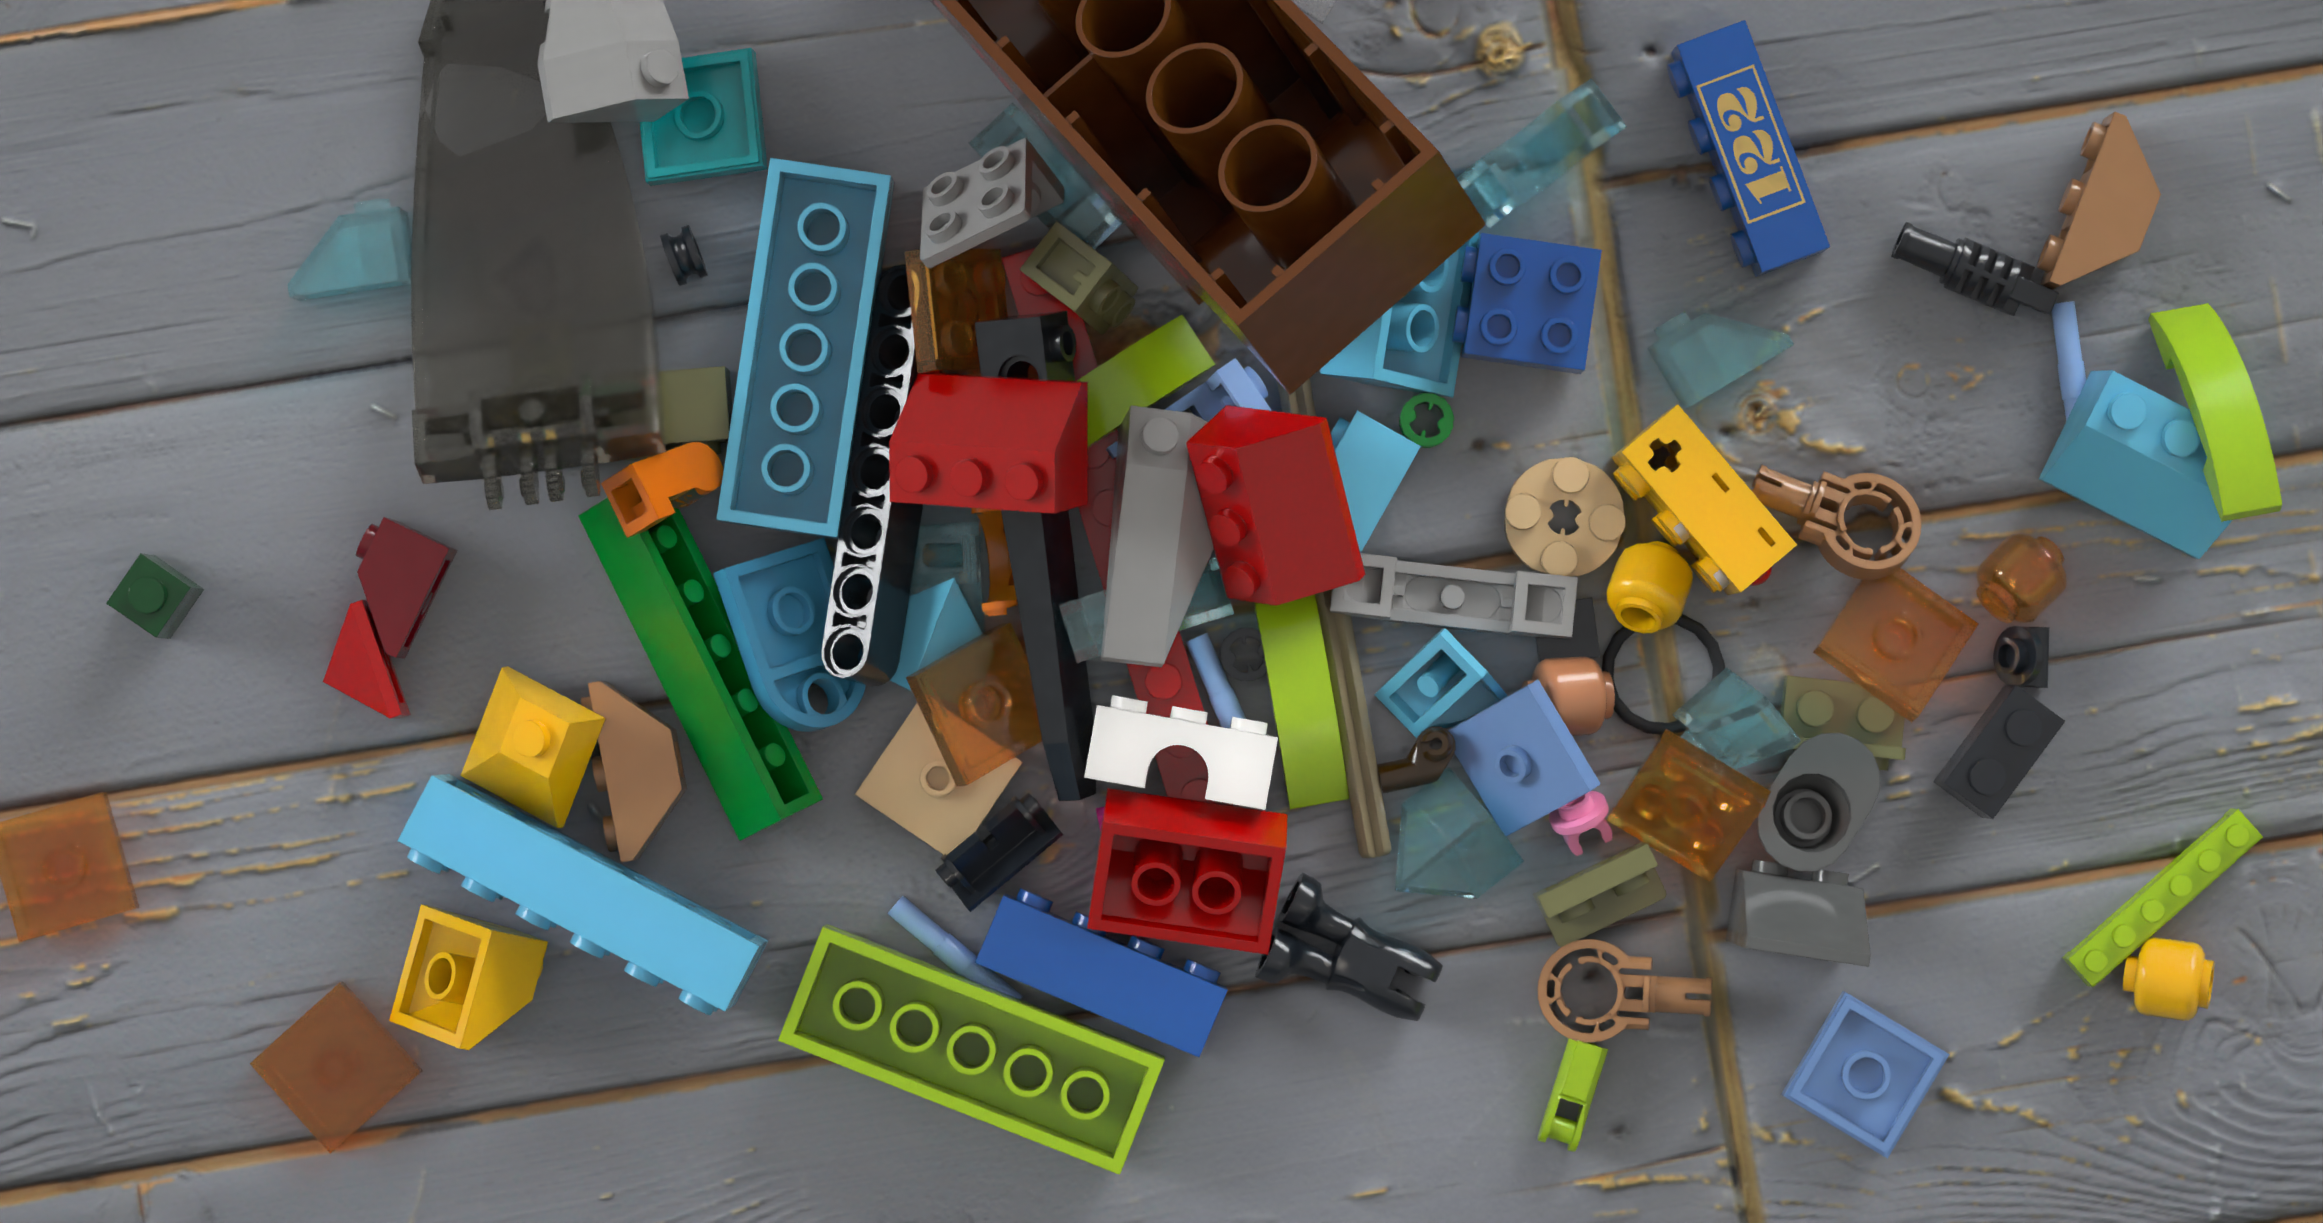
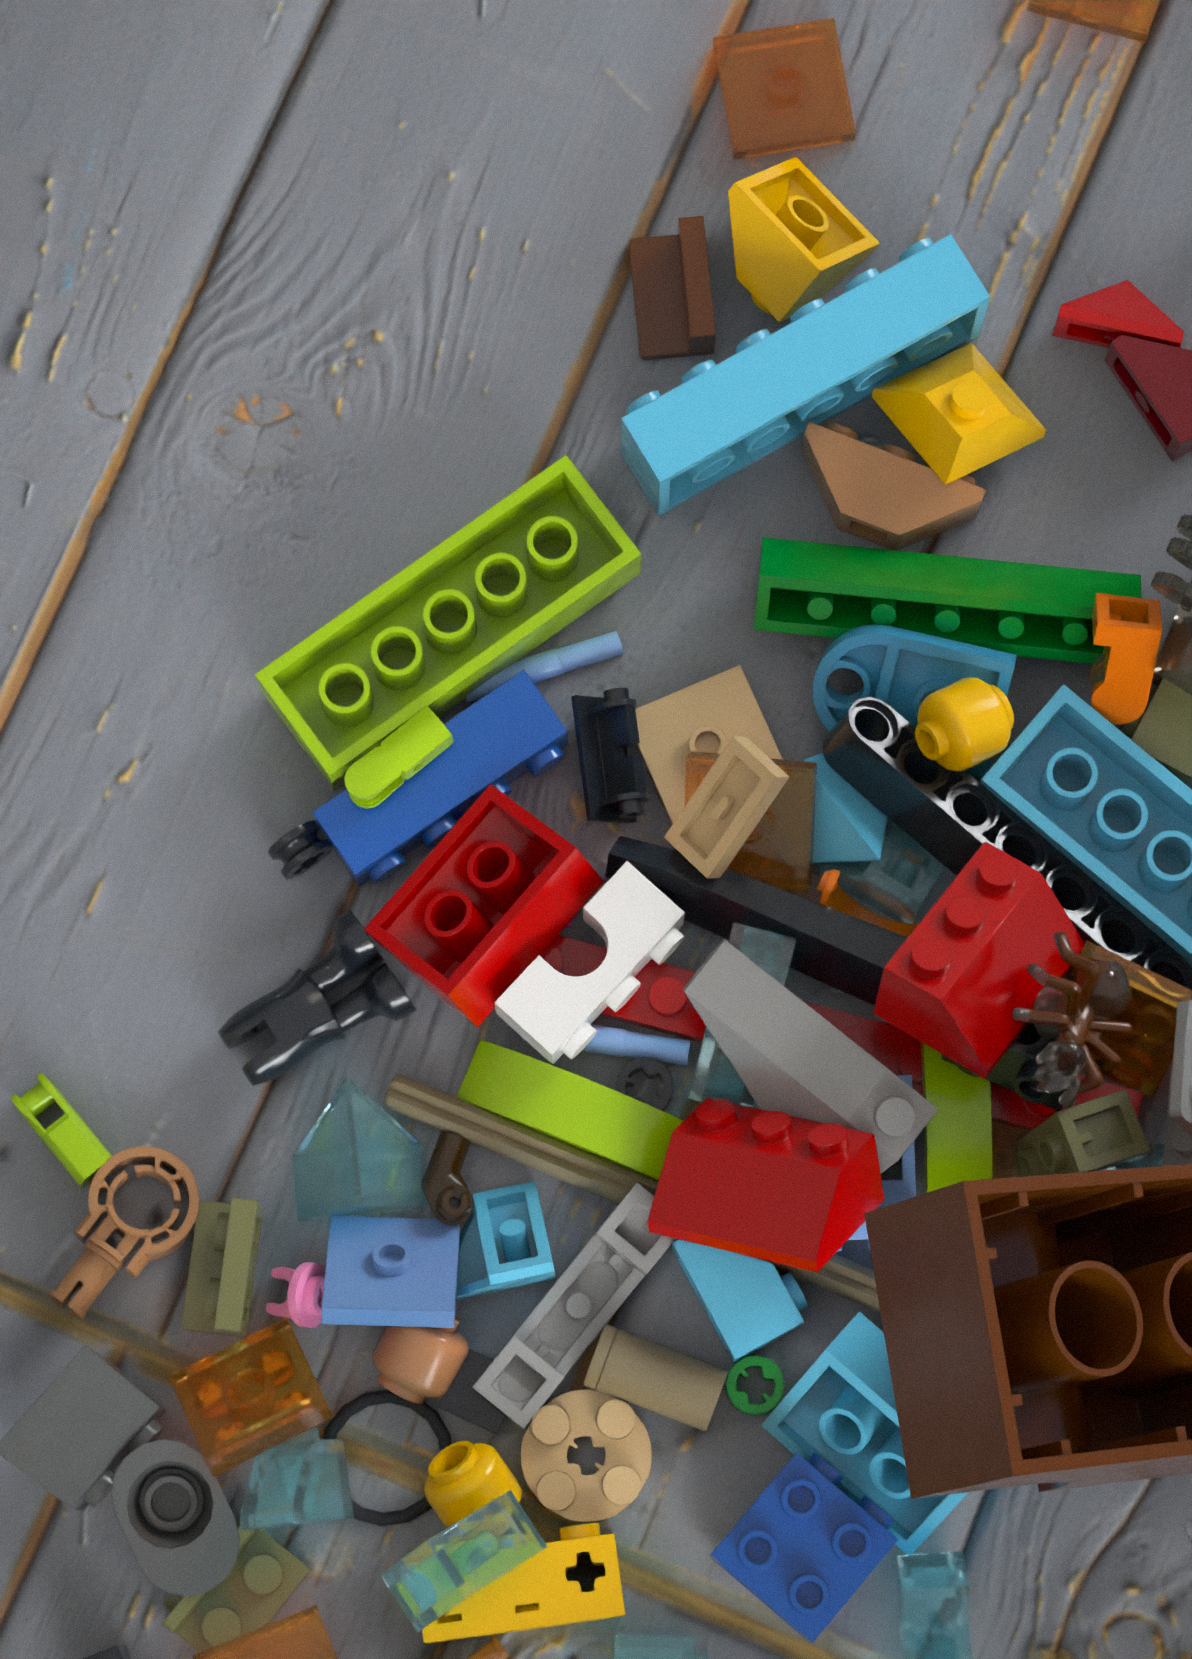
camera: 120 degrees right, 10 degrees down
none -> black bush [268,820,333,880]
none -> lime bar [344,705,454,809]
none -> clear light blue slope [380,1490,548,1632]
none -> dark tan pin [583,1324,729,1432]
none -> reddish brown panel [629,216,716,360]
none -> tan plate [664,736,789,878]
none -> yellow head [915,677,1014,771]
none -> animal [1012,932,1133,1108]

